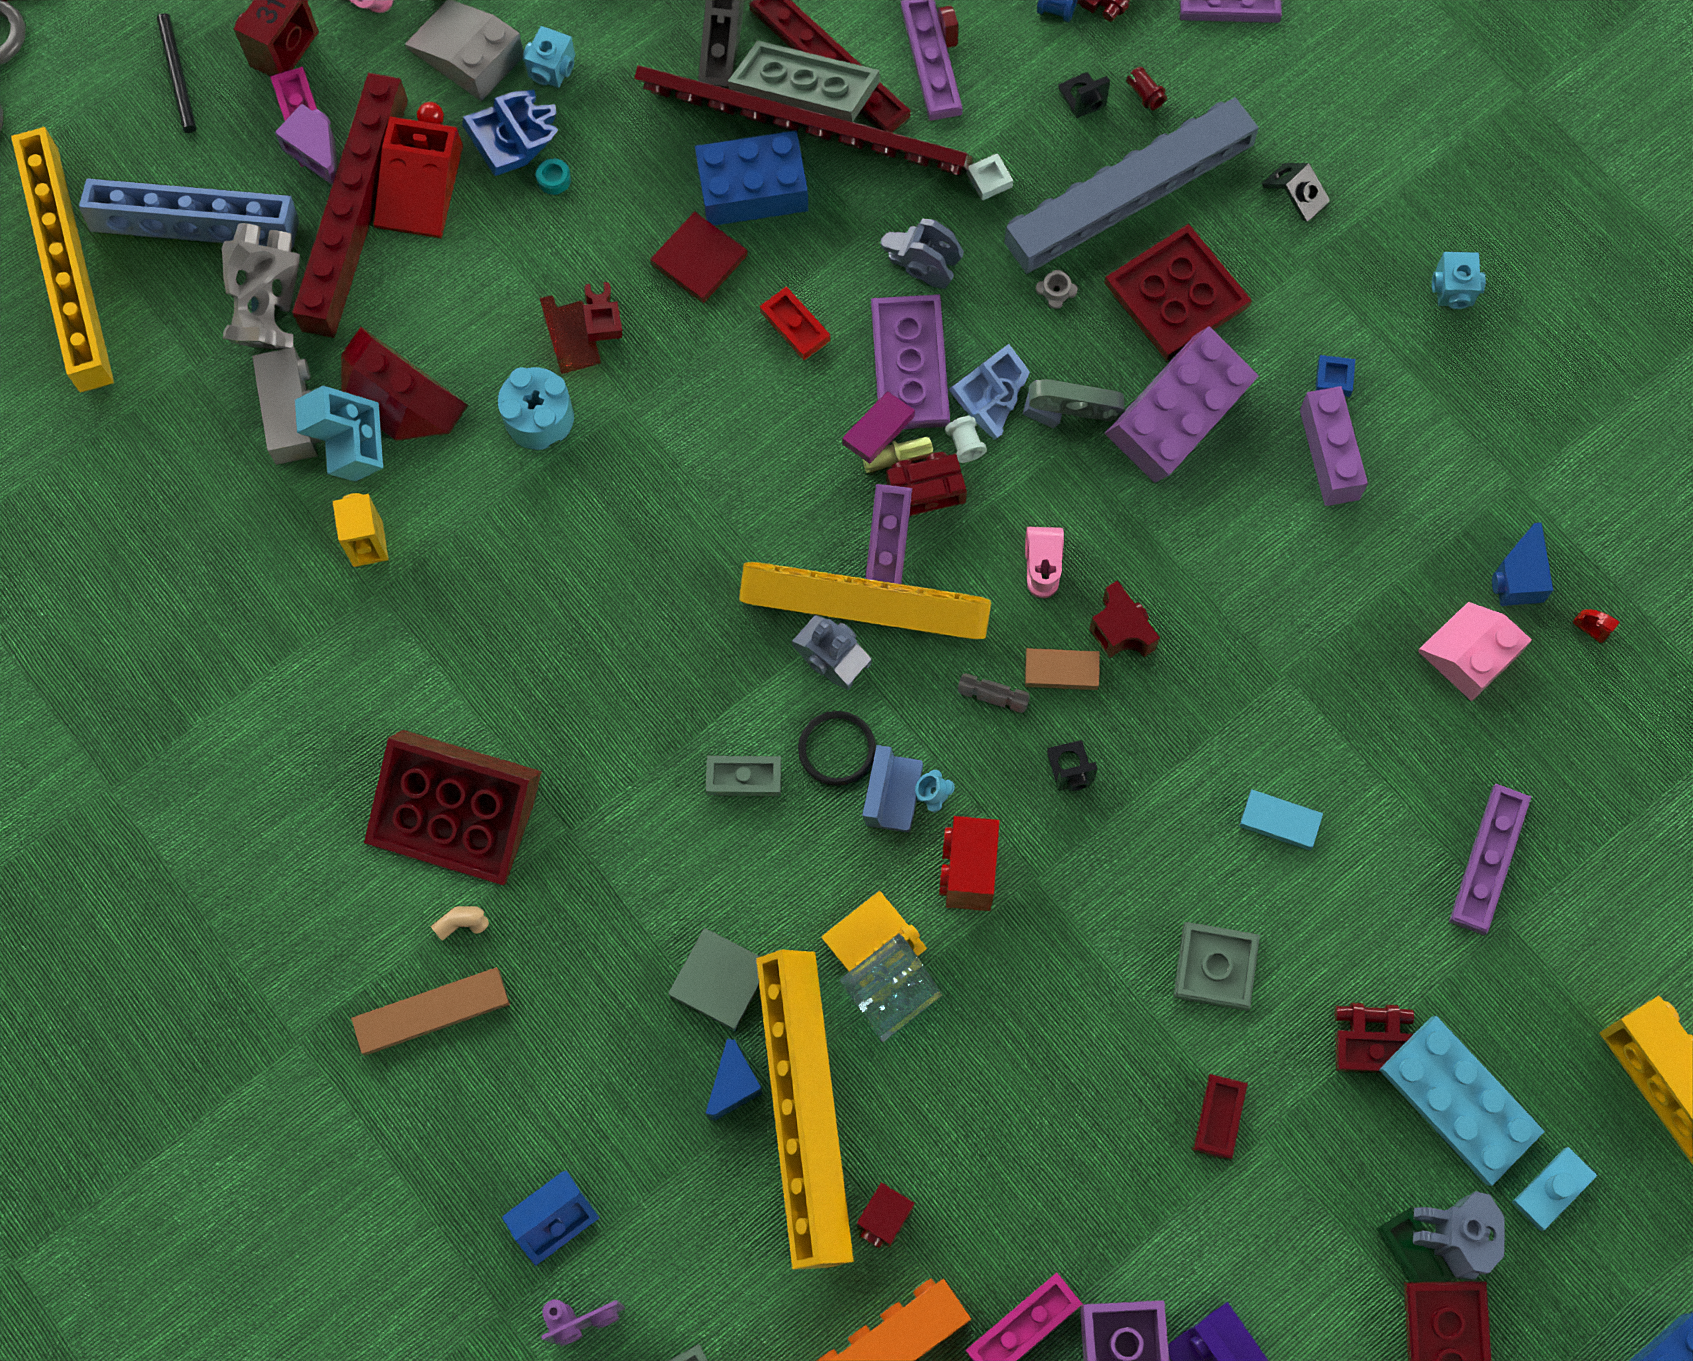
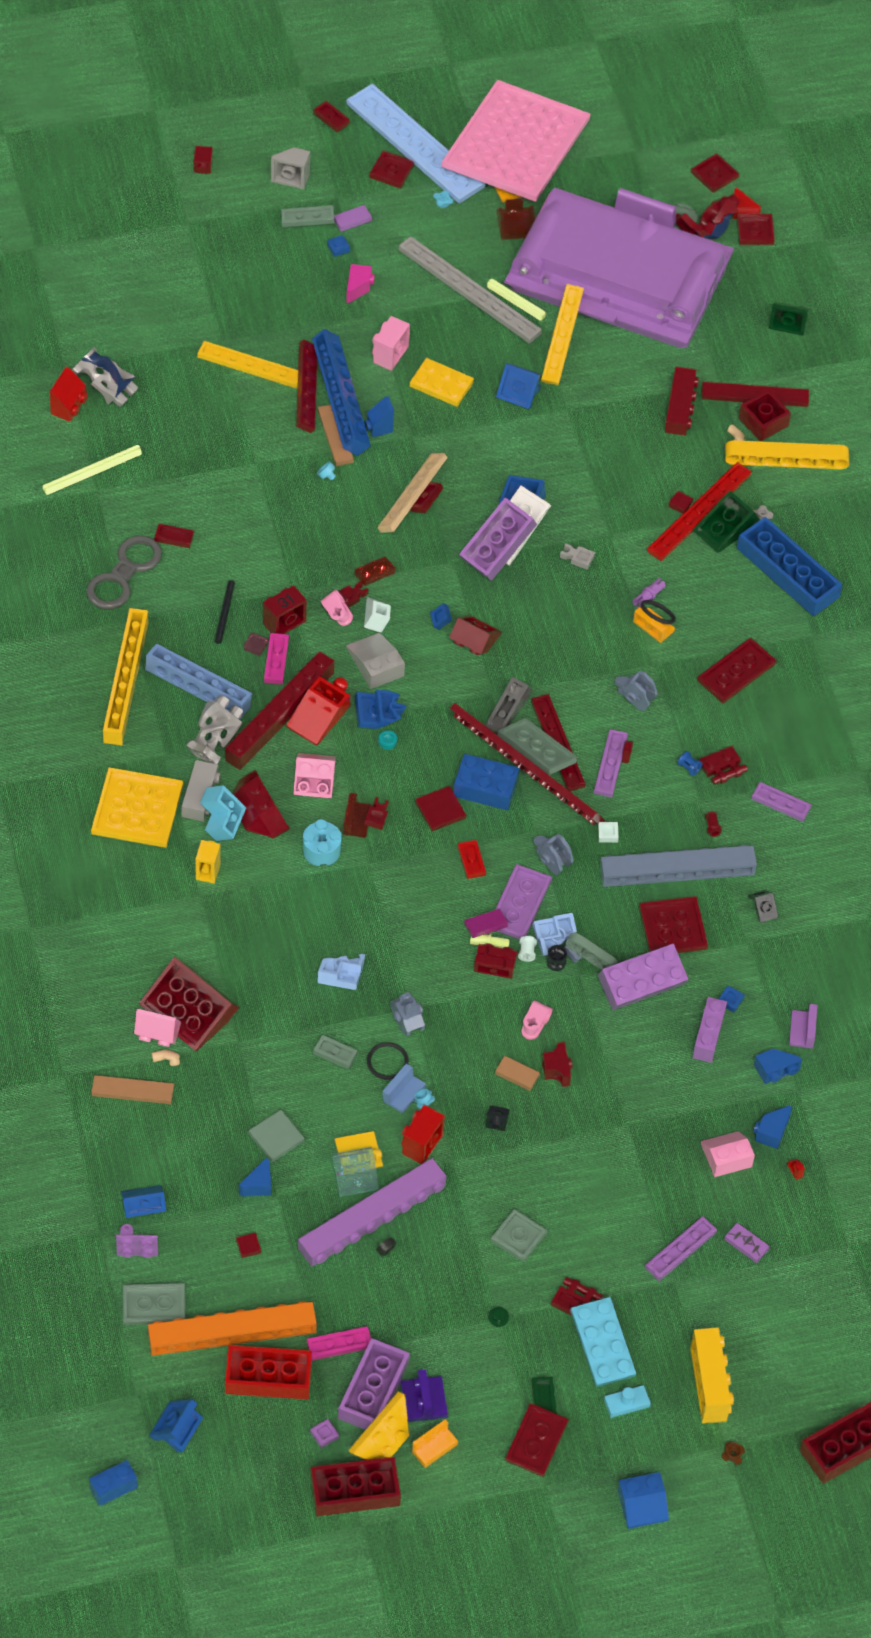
camera: 20 degrees right, 15 degrees down
medium lavender slope [275,104,338,185] -> none
medium azure brick [523,26,576,88] -> none
yellow beam [739,562,991,639] -> none
yellow brick [756,949,854,1270] -> none
dark red brick [856,1182,915,1249] -> none
medium lavender tile [865,484,912,584] -> none
flat silver axle [958,673,1030,713] -> none
light grey plate [1036,270,1078,309] -> none
black bracket [1058,72,1110,118] -> none
dark red tile [1192,1074,1248,1161] -> none
medium azure tile [1239,789,1323,851] -> none
sand blue hinge [1413,1192,1505,1281] -> none
medium azure brick [1432,252,1486,309] -> none
none -> yellow plate [91,767,184,848]
none -> bright pink slope [134,1009,181,1047]
none -> dark red tile [236,1233,261,1258]
none -> clear pink tile [243,633,268,656]
none -> bright pink slope [294,753,336,798]
none -> medium lavender brick [298,1158,446,1267]
none -> light blue slope [318,954,365,990]
none -> pearl dark grey tile [377,1237,397,1256]
none -> dark green plate [488,1307,509,1327]
none -> black wheel [547,945,567,971]
none -> medium lavender tile [724,1223,770,1263]
none -> blue slope [754,1049,802,1084]
none -> medium lavender panel [789,1004,817,1049]

